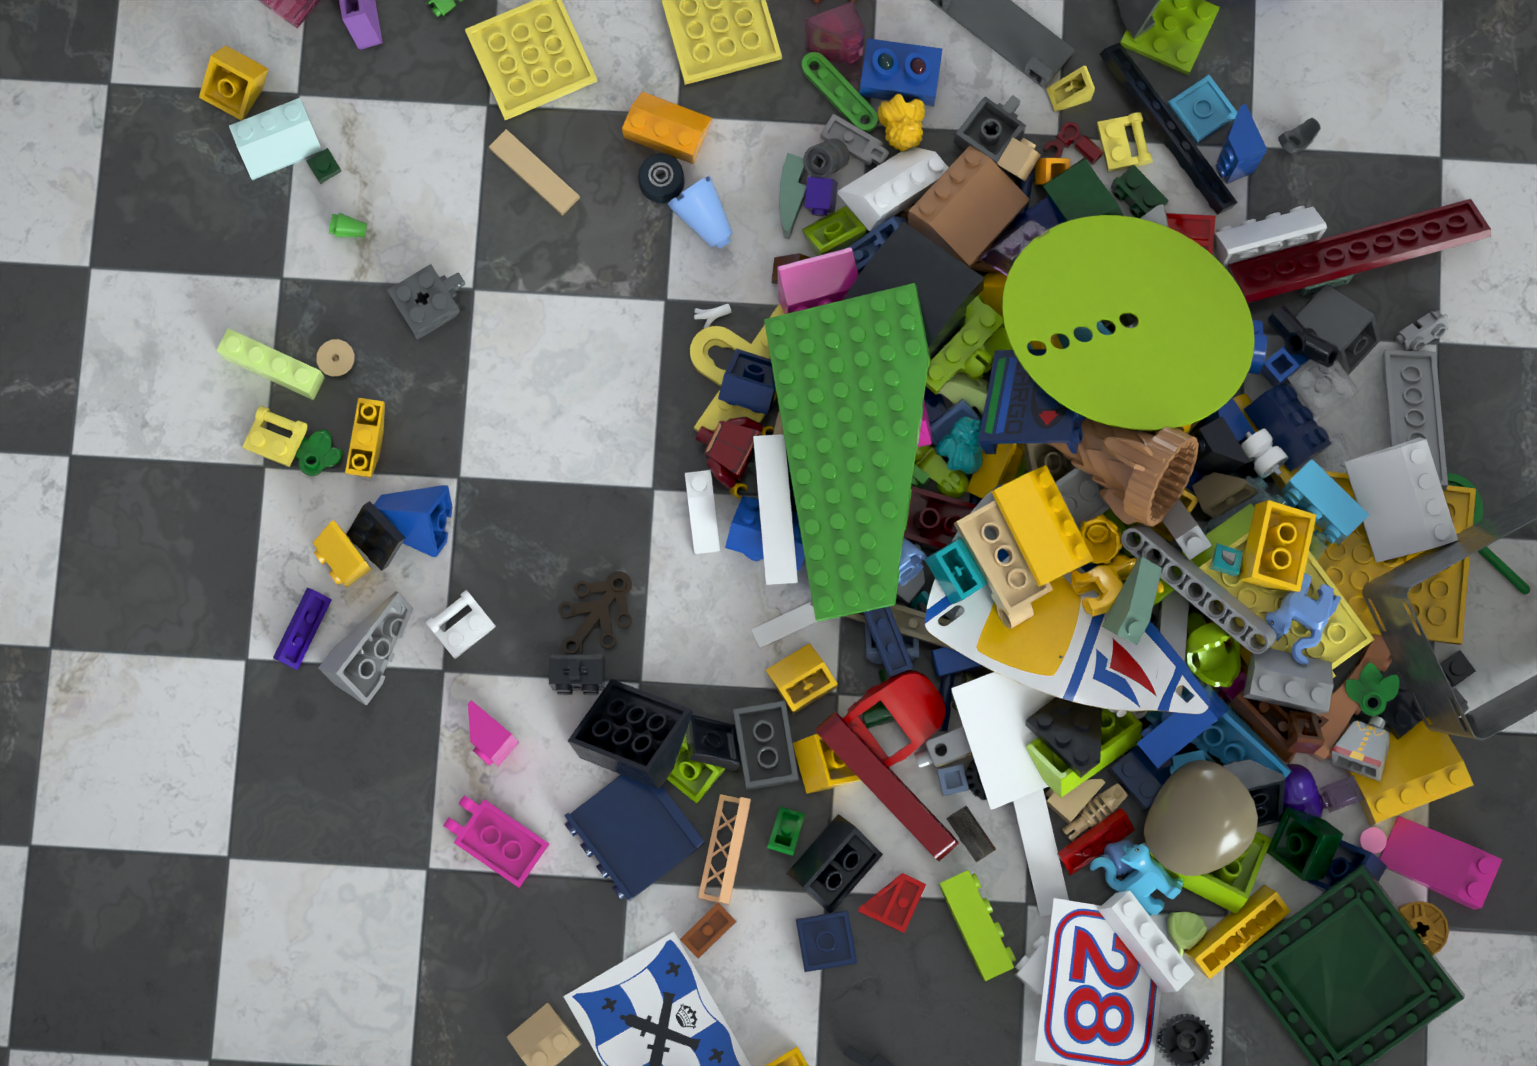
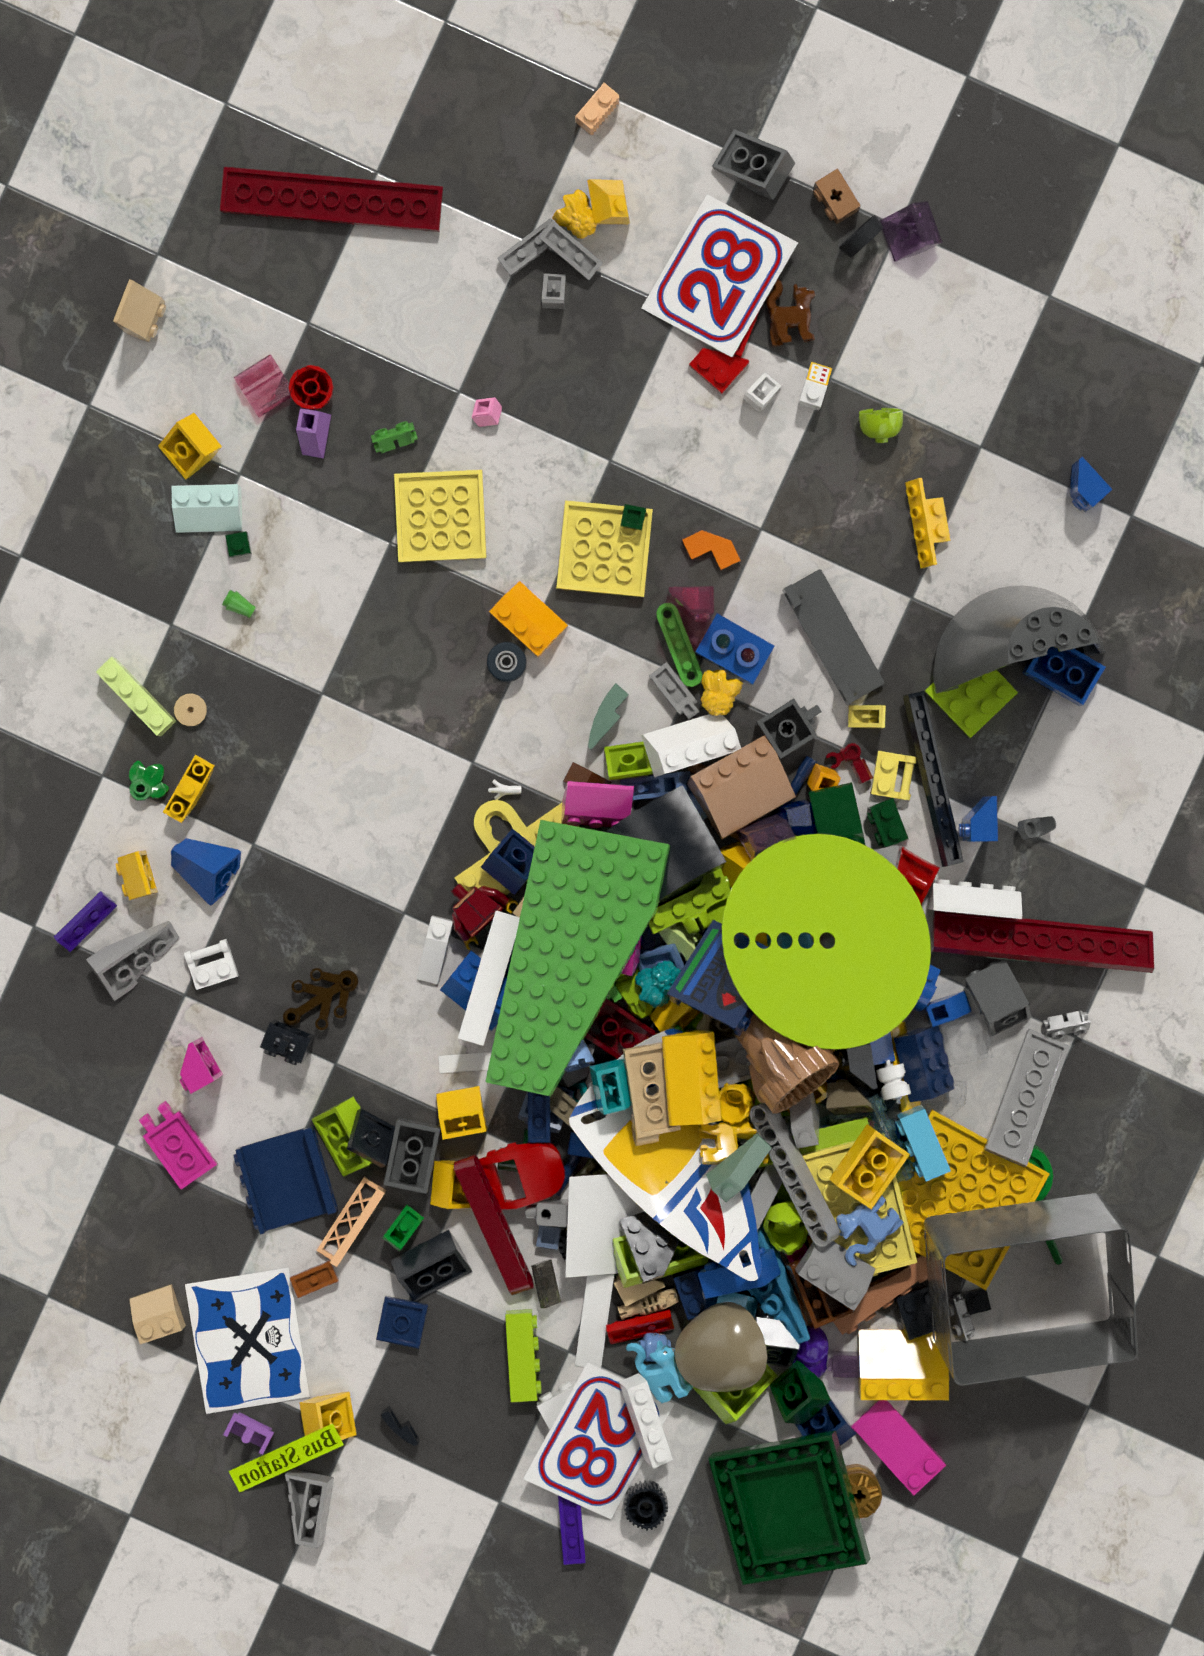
camera: 20 degrees right, 10 degrees up
light yellow plate [242,406,307,467] -> none
black plate [346,501,405,571] -> none
dark grey hinge [387,264,465,340] -> none
tan tile [489,129,580,216] -> none
black slope [568,679,693,789] -> none
light blue cone [668,175,733,249] -> none
dark grey wheel [804,138,850,178] -> none
dark purple brick [805,177,838,216] -> none
red wing [858,873,926,933] -> none
tan brick [997,137,1041,181] -> none
medium azure tile [1167,75,1238,144] -> none
yellowish green piece [1167,911,1207,957] -> none
yellow brick [1184,885,1291,979] -> none
teal slope [1210,543,1243,577] -> none
black piece [1268,306,1340,368] -> none
reddish brown slope [1286,710,1325,755] -> none
light grey torso [1332,716,1390,781] -> none
white slope [1344,437,1458,563] -> none
green plate [1346,663,1399,716] -> none
bright pink tile [1358,827,1387,854] -> none

